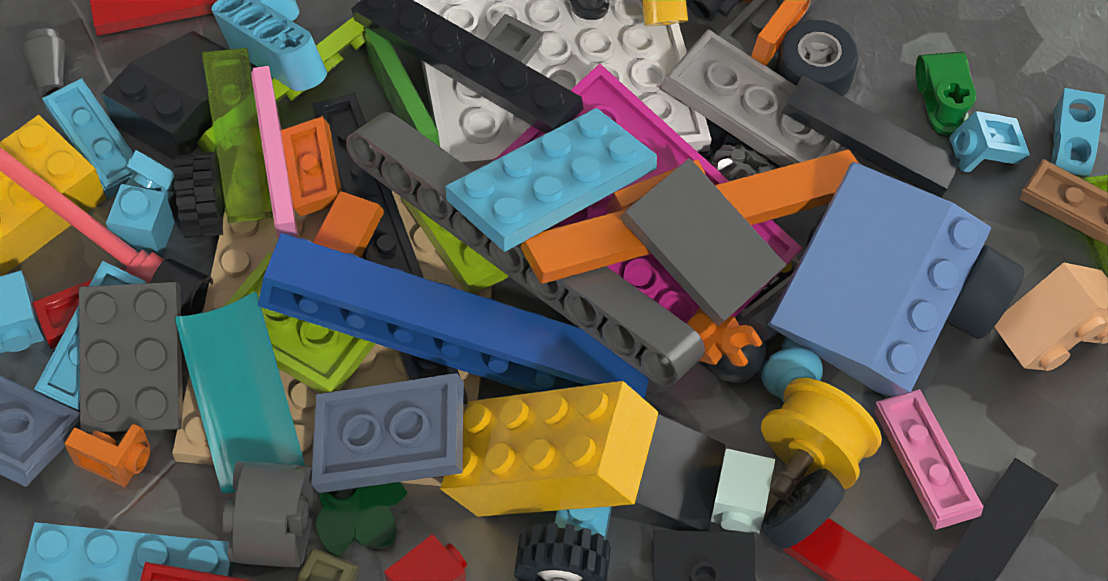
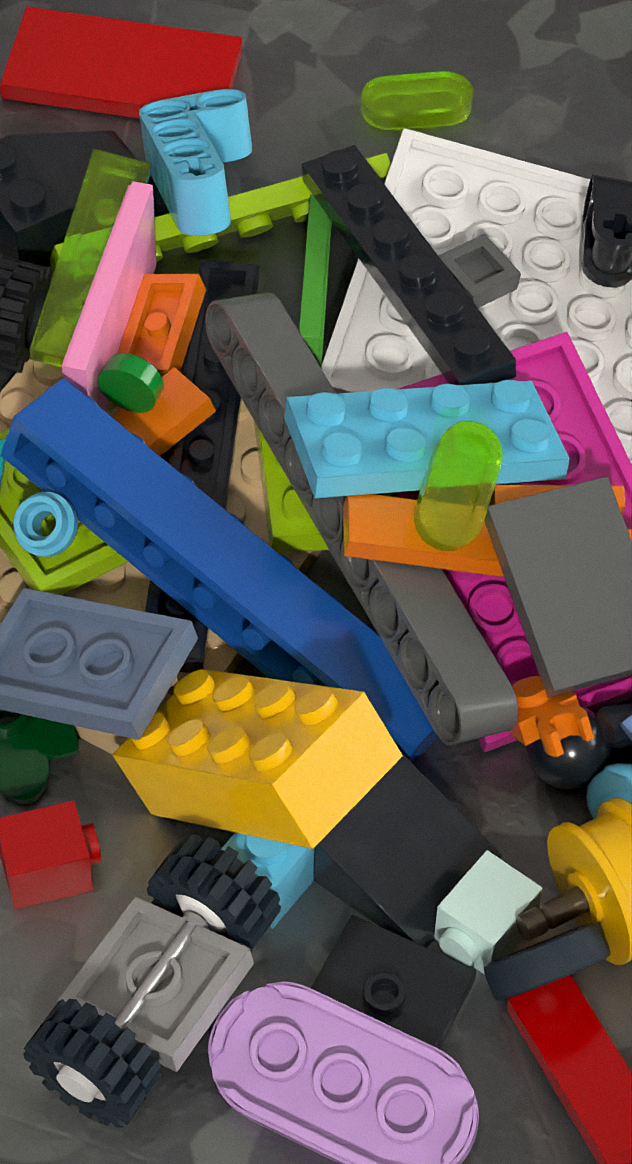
camera: 25 degrees right, 5 degrees down
none -> medium azure plate [14,492,78,557]
none -> green tile [97,353,164,413]
none -> clear neon green tile [414,421,503,551]

